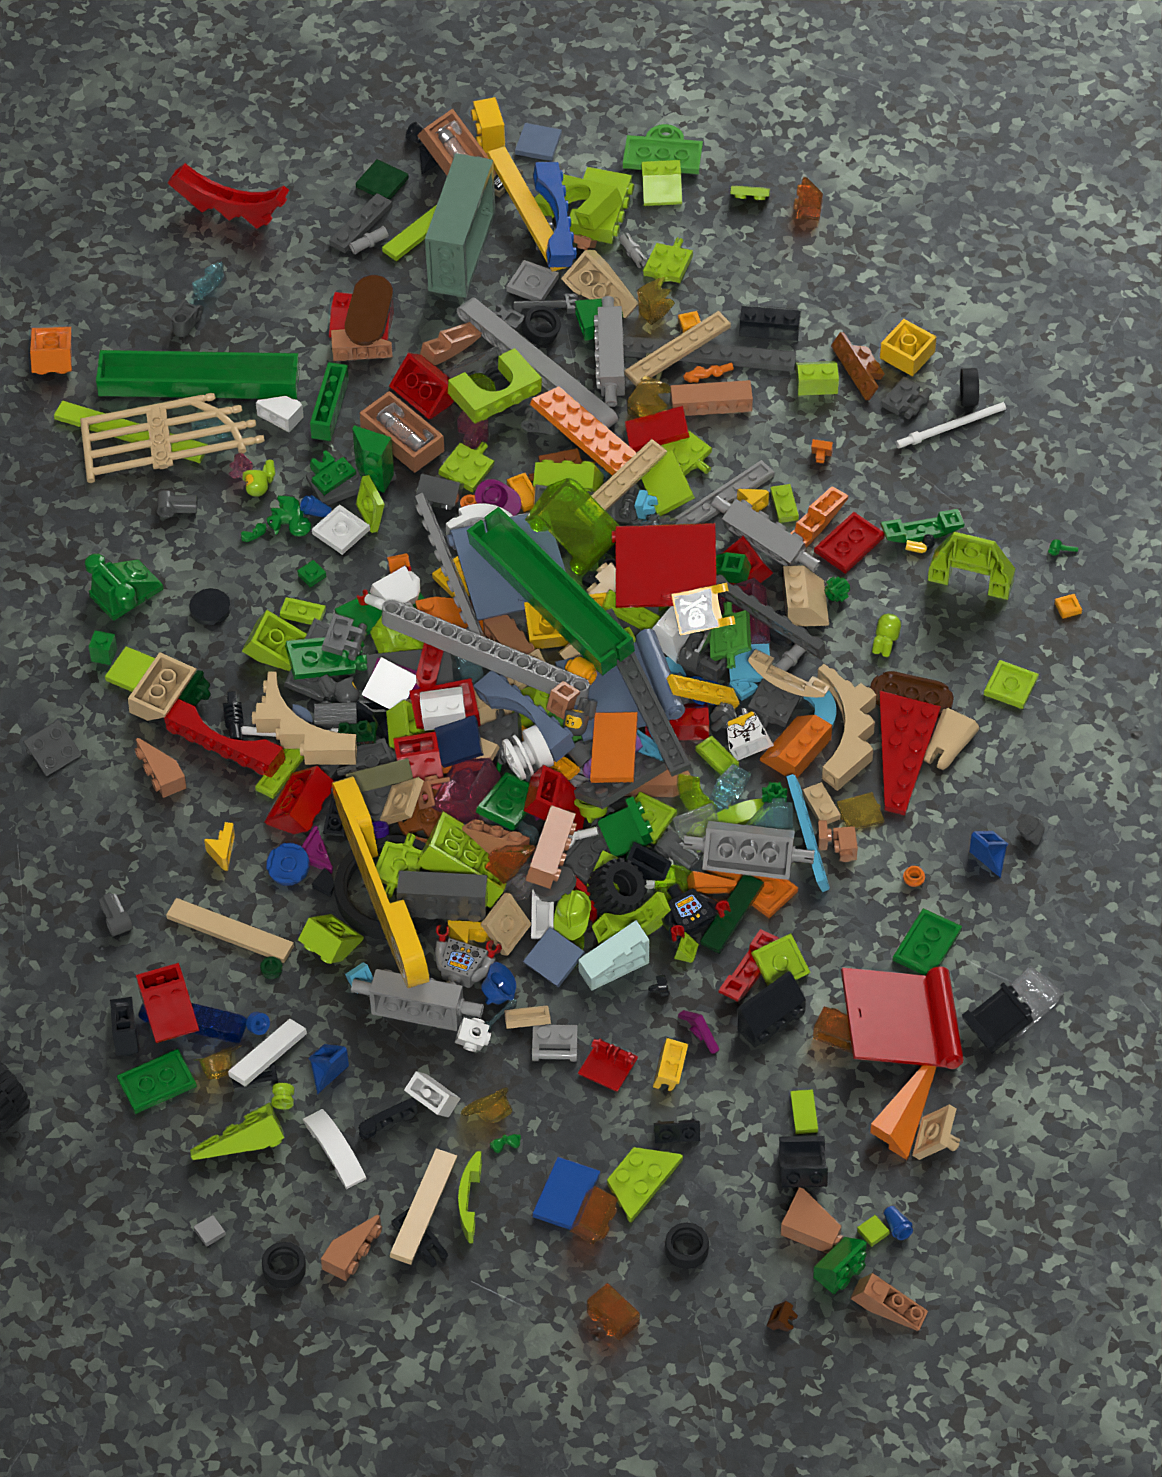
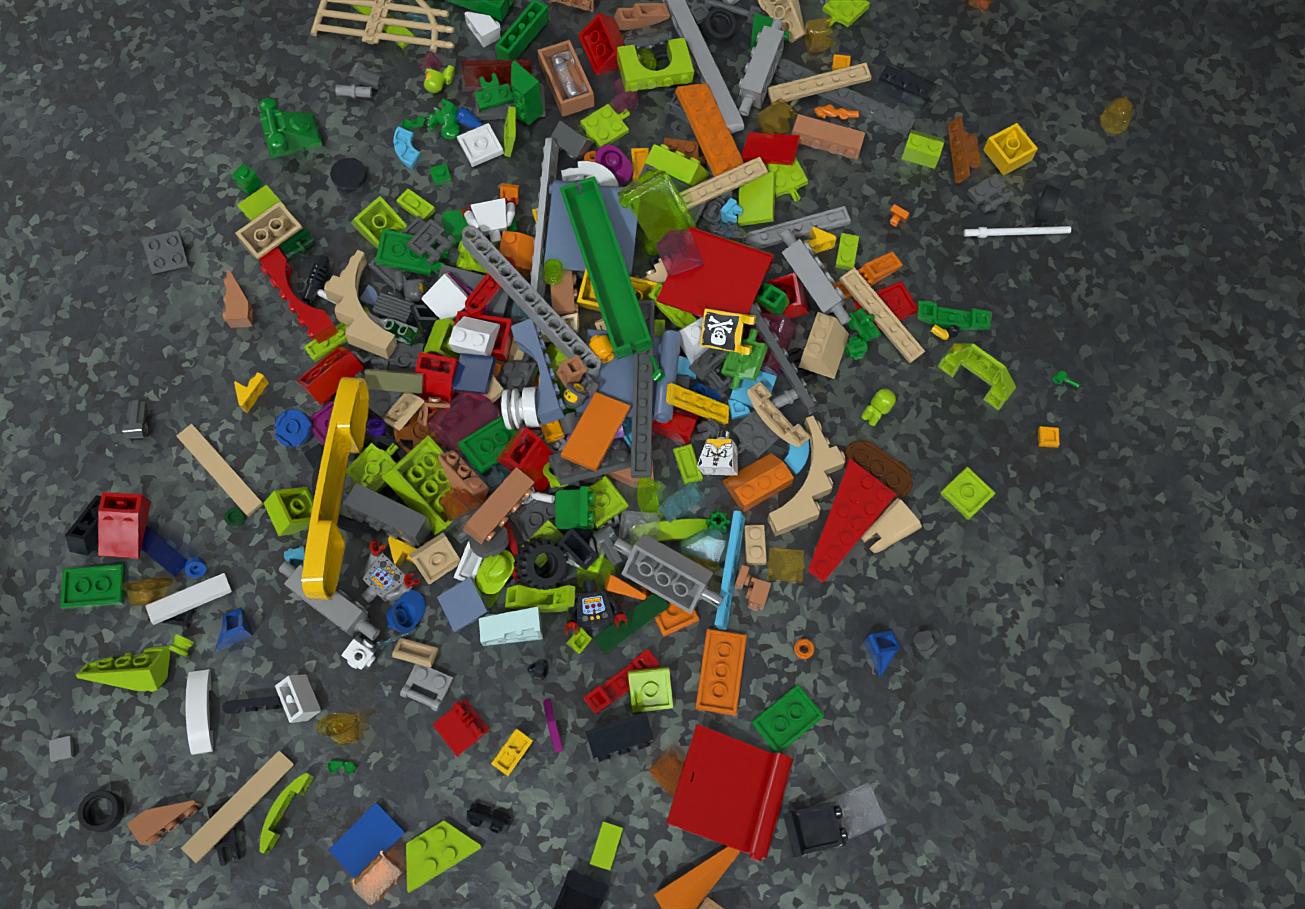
camera: 20 degrees right, 15 degrees up
none -> light grey pin [335,84,372,99]
none -> medium azure tile [393,126,421,169]
none -> clear red tile [461,59,533,87]
none -> clear neon green wheel [544,259,563,285]
none -> green hand [650,356,666,383]
none -> clear pink slope [656,228,704,277]
none -> orange tile [695,629,747,716]
none -> tan tile [839,267,925,364]
none -> green hips [848,308,881,342]
none -> clear yellow piece [1100,96,1133,134]

